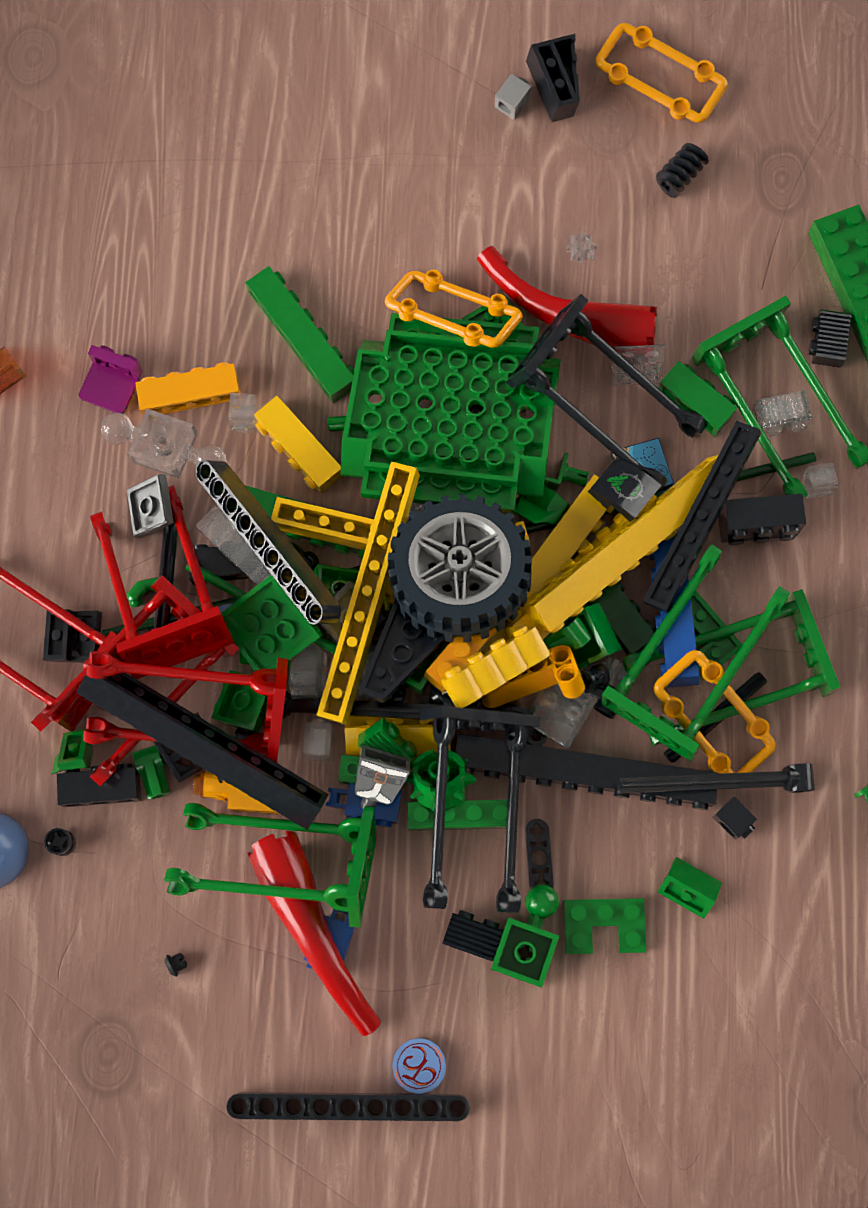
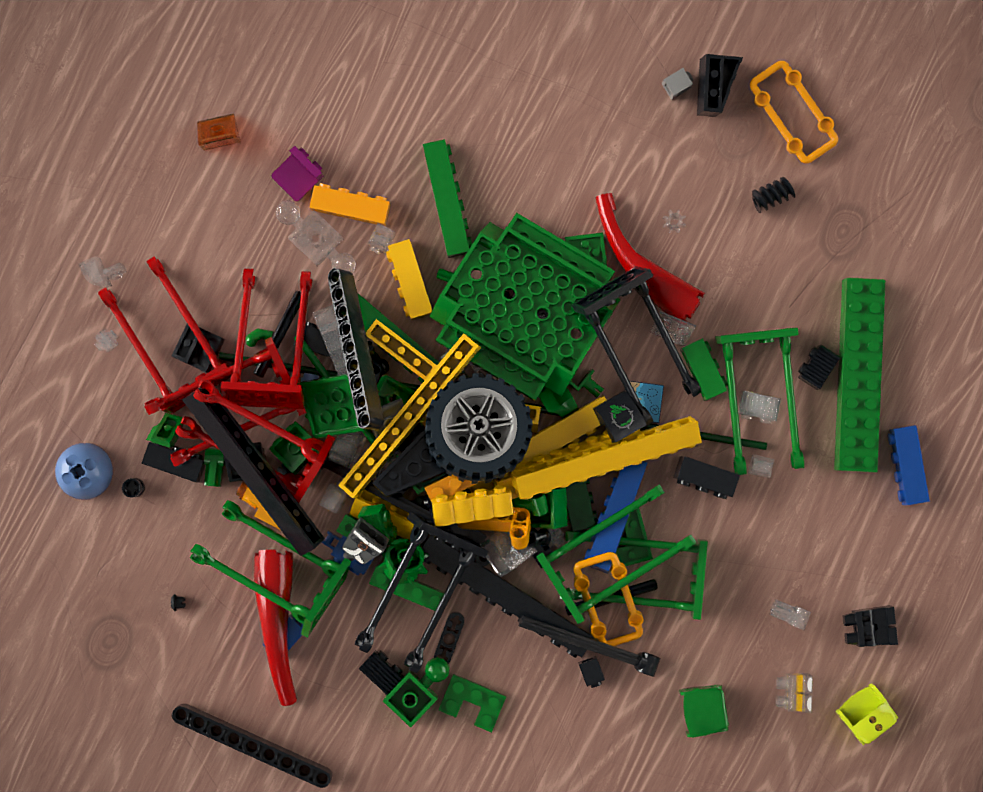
camera: 20 degrees right, 10 degrees up
dark grey tile [127,474,174,538] -> none
light orange bar [385,269,523,348] -> none
medium blue tile [392,1038,446,1094] -> none
black plate [643,421,761,614] -> none
green panel [657,857,722,919] -> none

